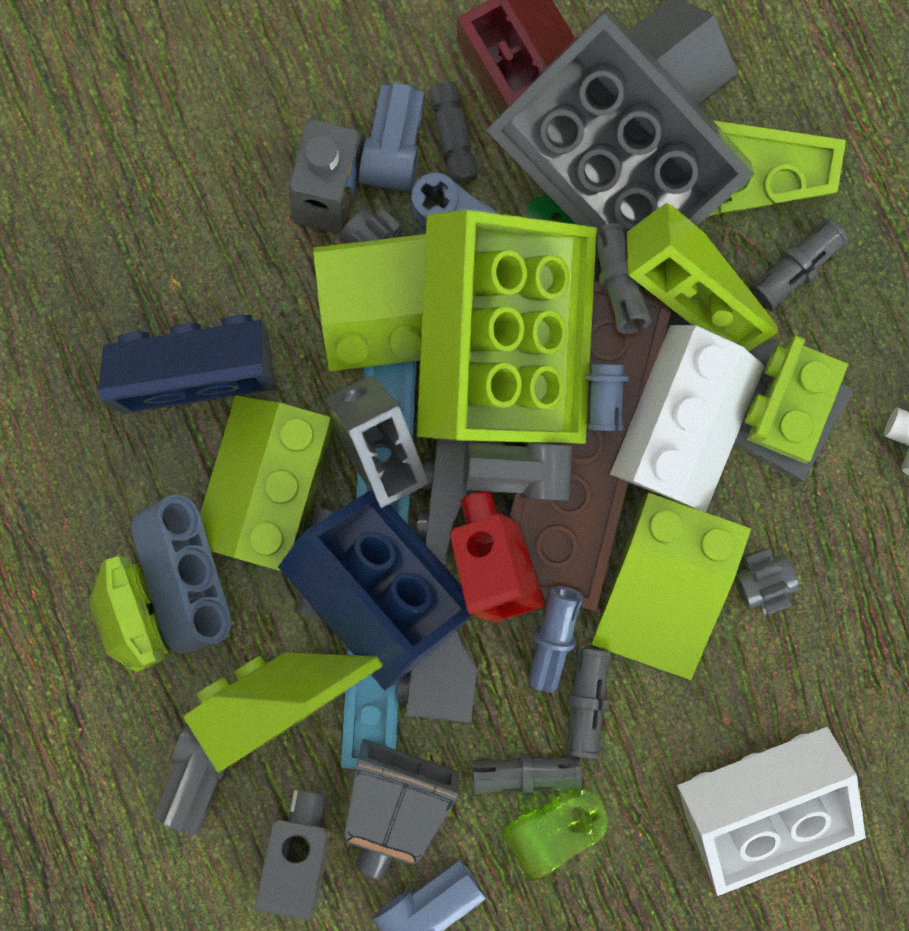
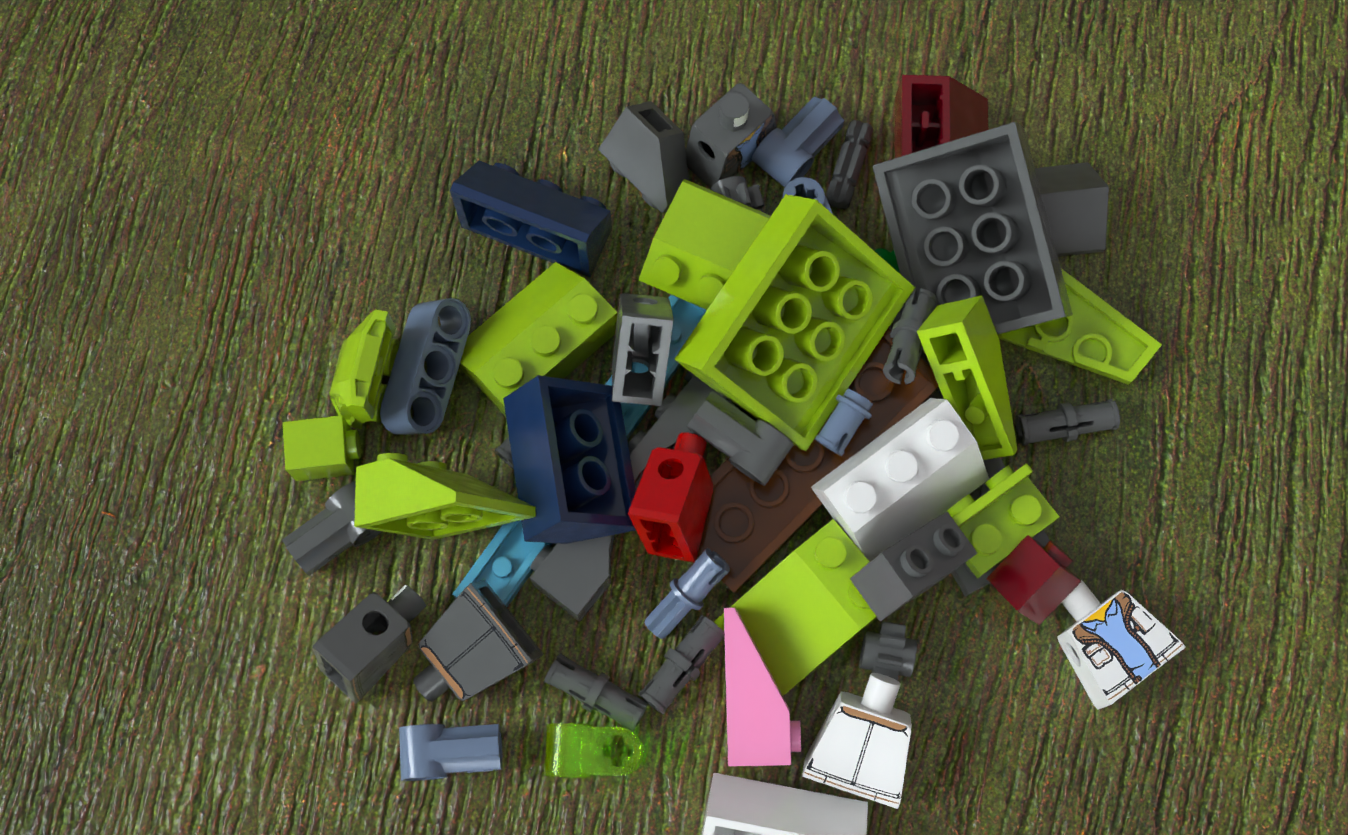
camera: 30 degrees right, 10 degrees down
none -> lime brick [282,415,361,481]
none -> dark grey slope [598,101,689,213]
none -> bright pink slope [724,607,801,766]
none -> white torso [802,673,912,809]
none -> dark grey brick [850,511,978,621]
none -> dark red brick [986,535,1081,625]

